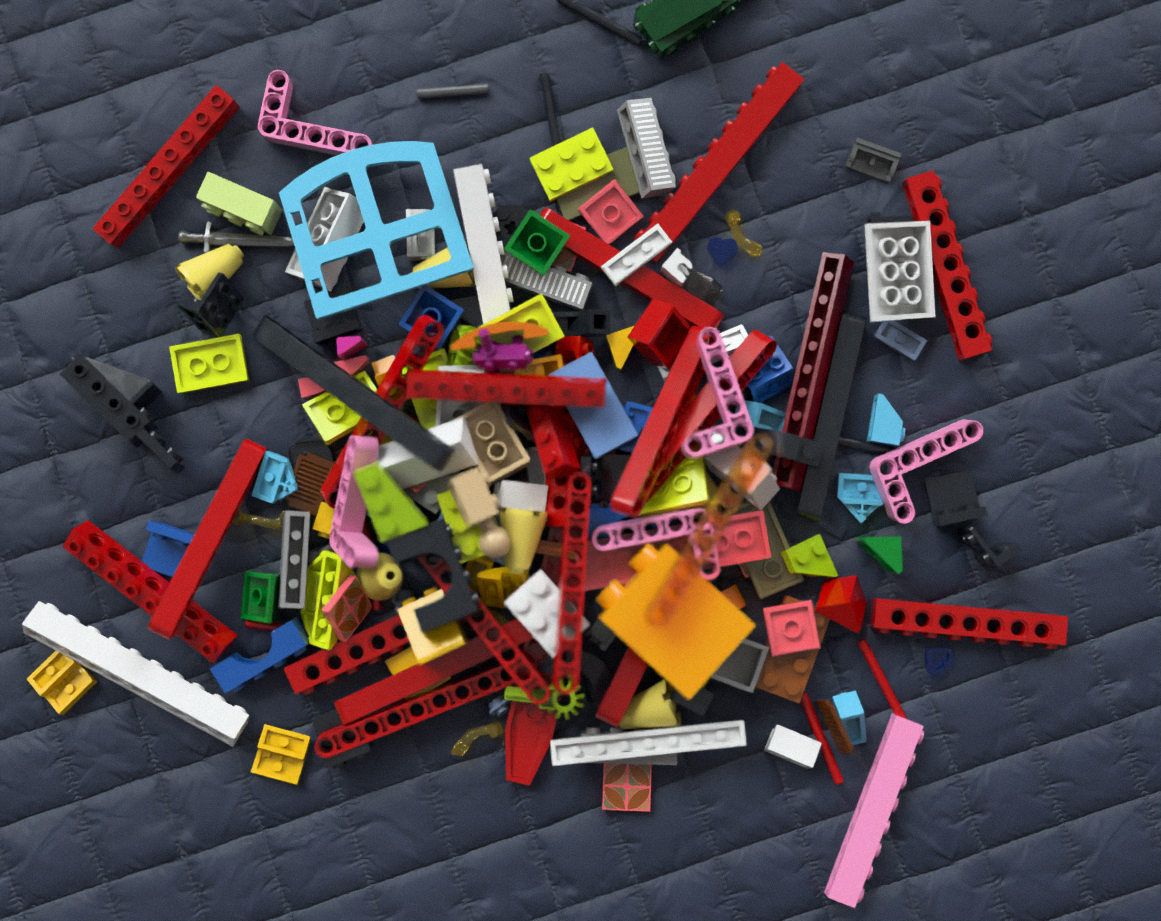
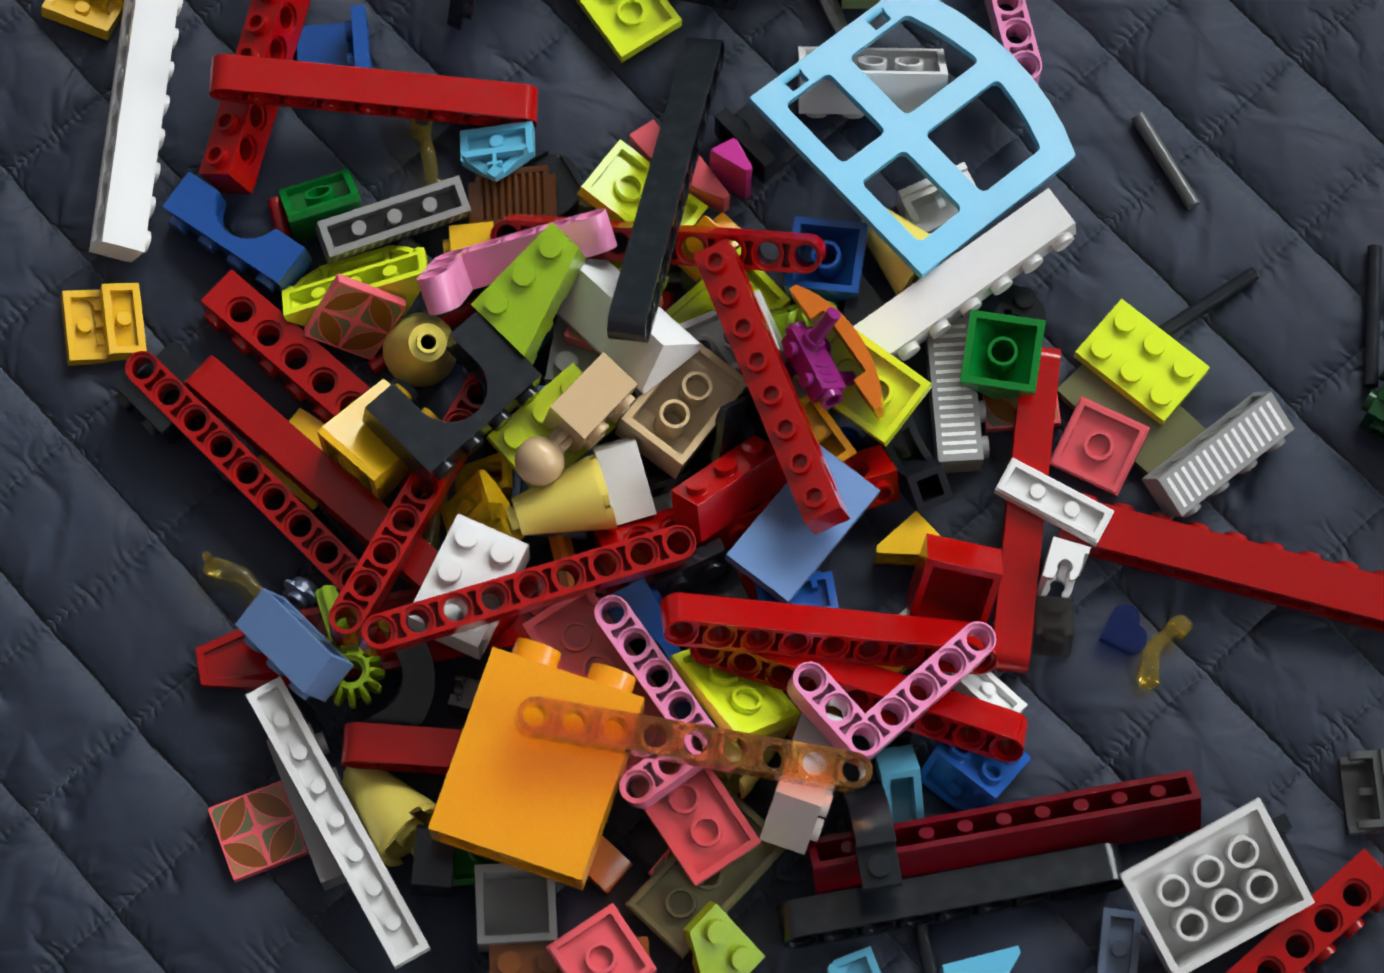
camera: 65 degrees right, 15 degrees down
none -> medium blue brick [235,588,354,702]

